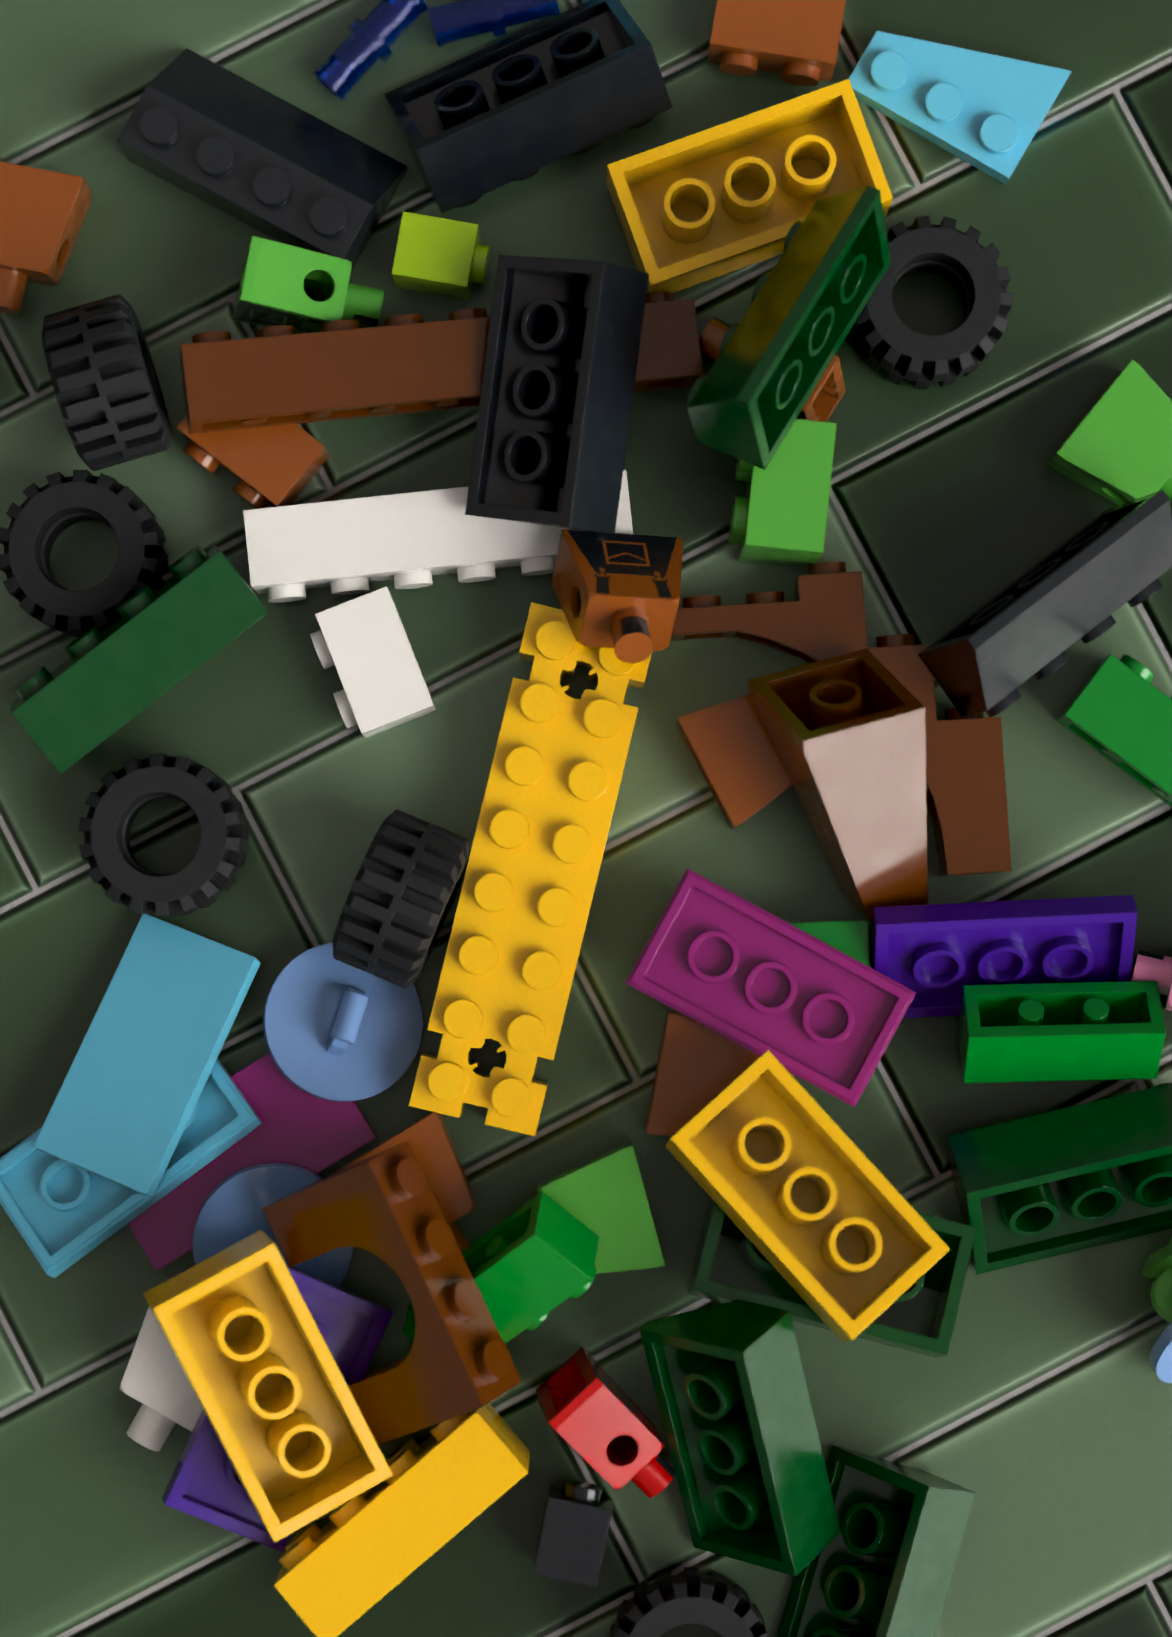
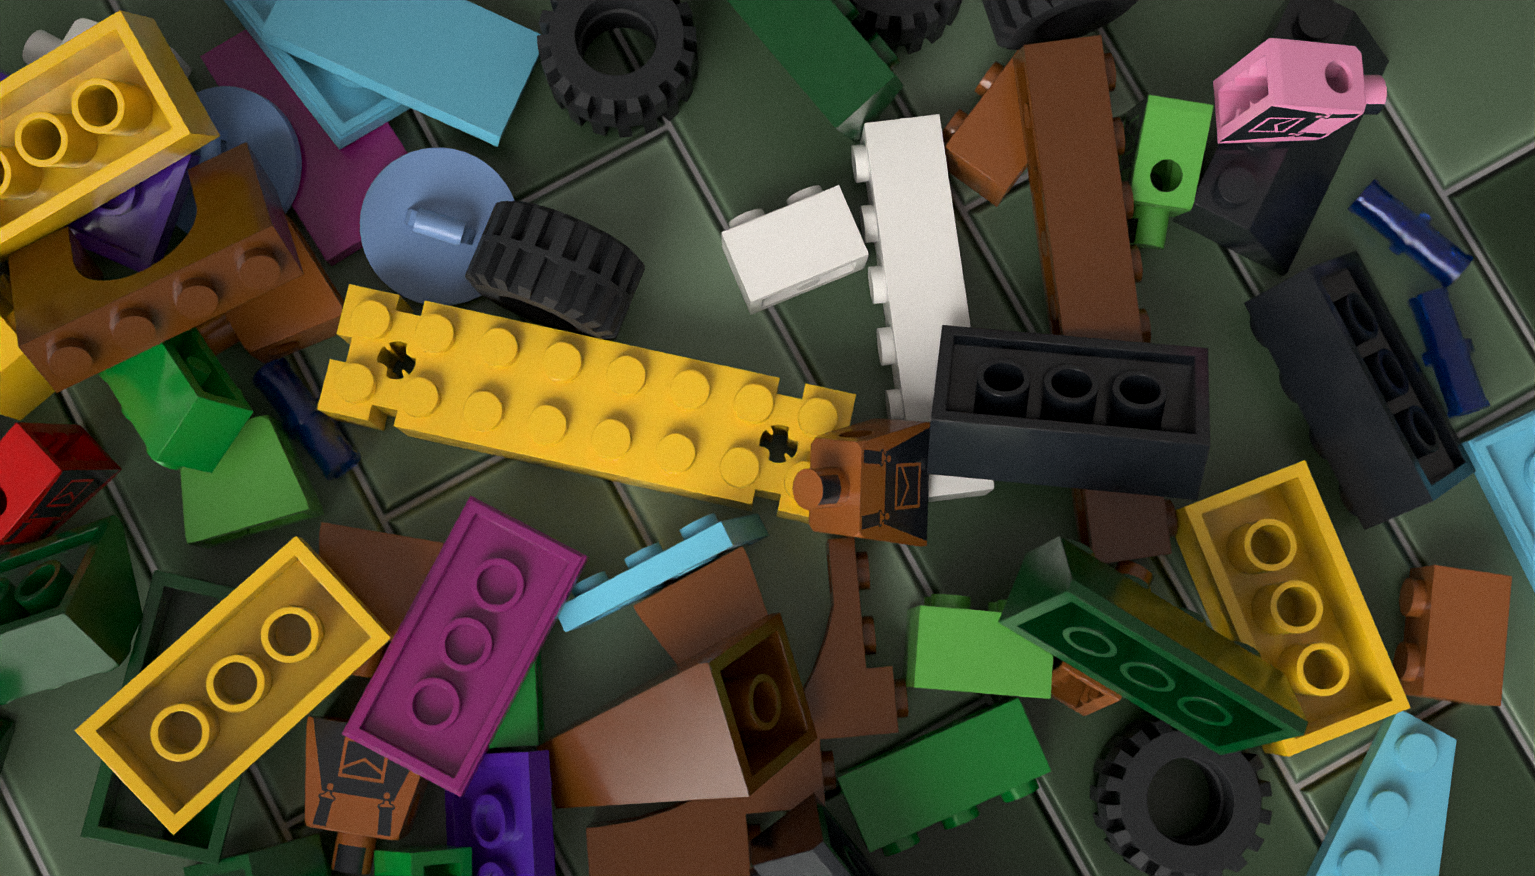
camera: 85 degrees right, 5 degrees down
lime brick [392,211,490,300] -> none
none -> pin [252,358,361,481]
none -> torso [305,715,429,874]
none -> medium azure wing [558,513,769,633]
none -> green brick [835,697,1051,857]
none -> bright pink torso [1213,38,1387,143]

